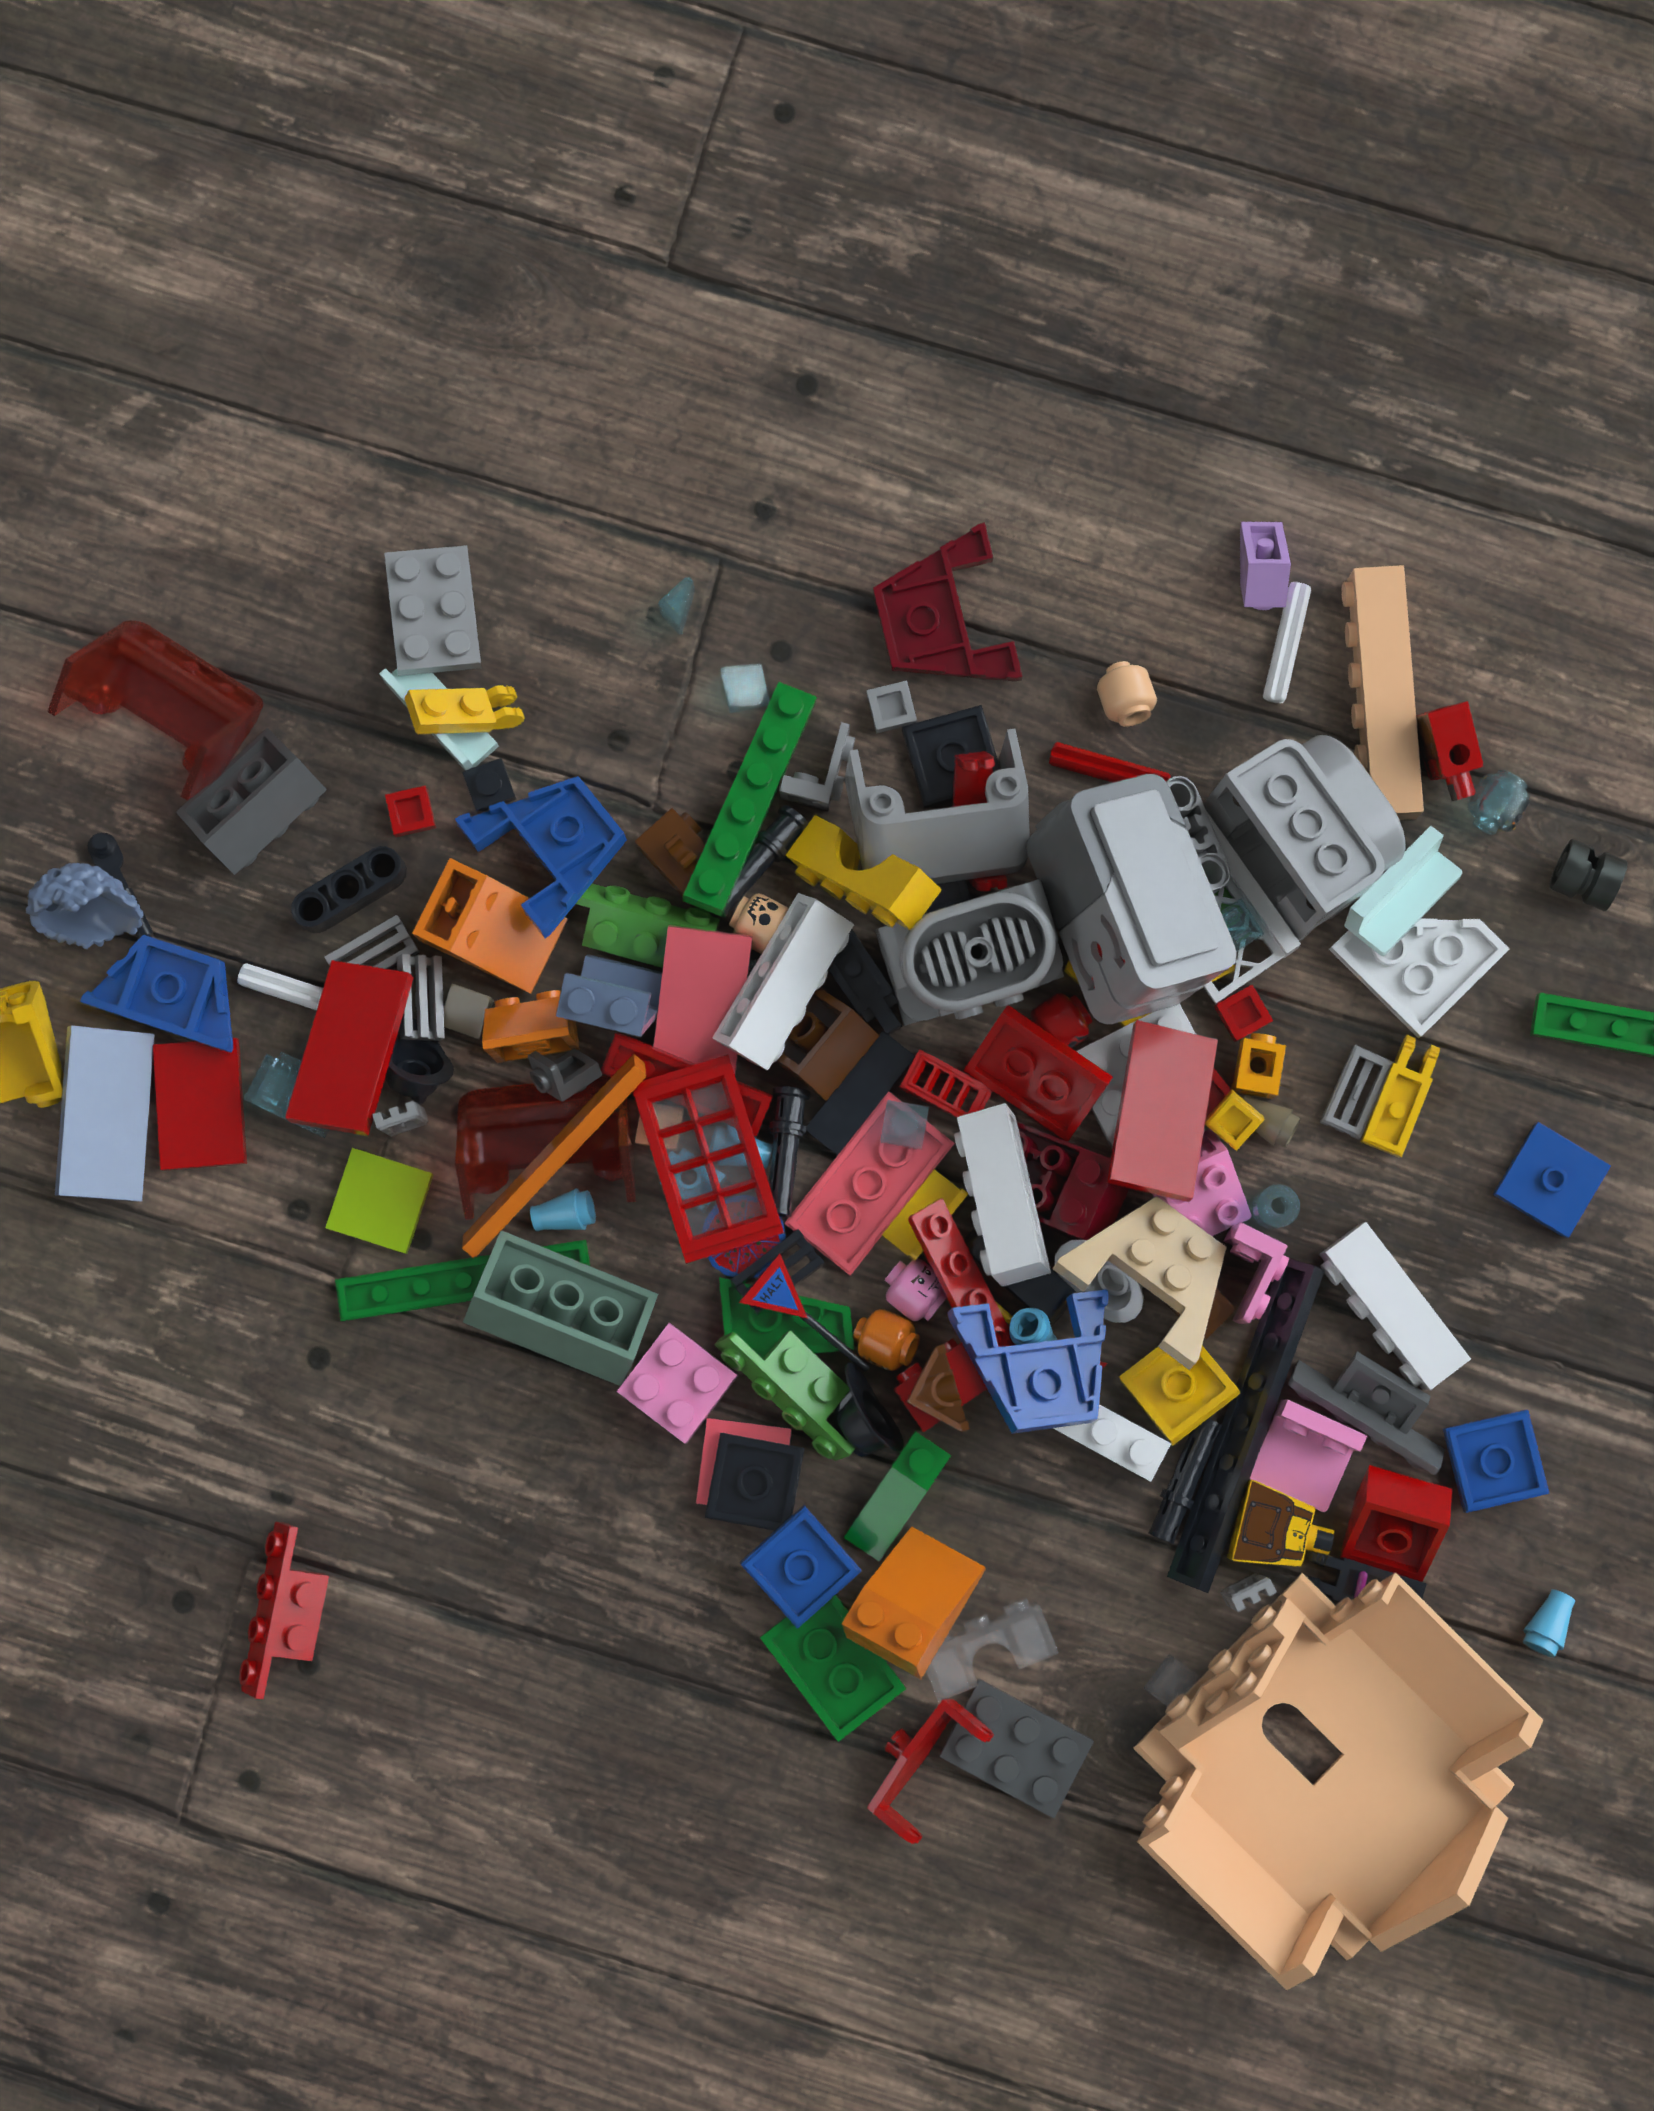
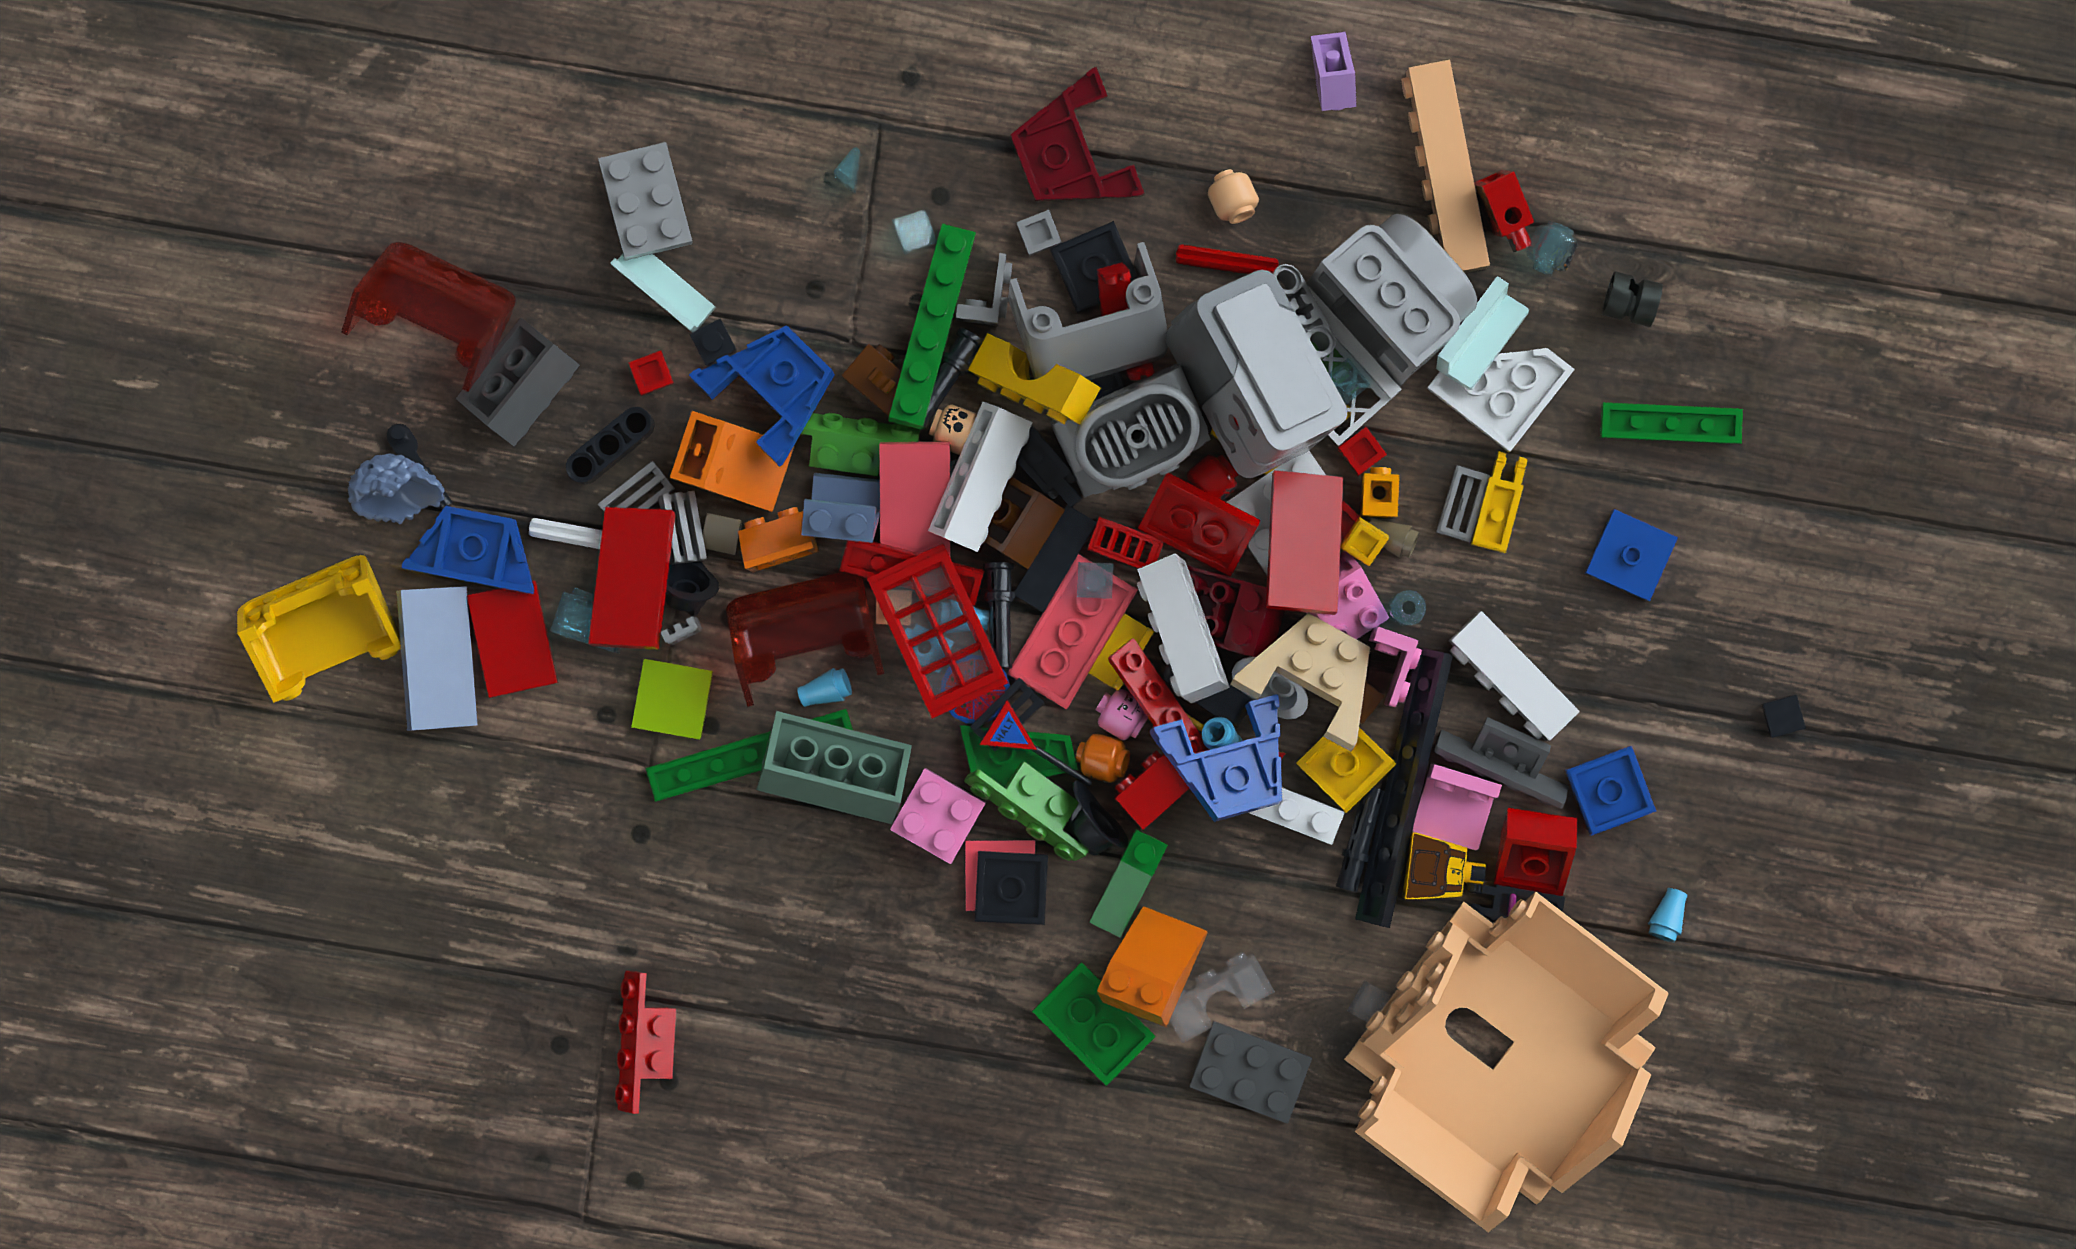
camera: 10 degrees left, 5 degrees up
yellow hinge [404,685,525,734] -> none
orange tile [462,1054,646,1257] -> none
dark grey bracket [528,1048,602,1102] -> none
blue plate [740,1505,862,1629] -> none
red piece [867,1699,994,1844] -> none
reddish brown slope [906,1344,970,1432] -> none
light grey tile [1221,1573,1277,1612] -> none
white axle [1263,582,1311,703] -> none

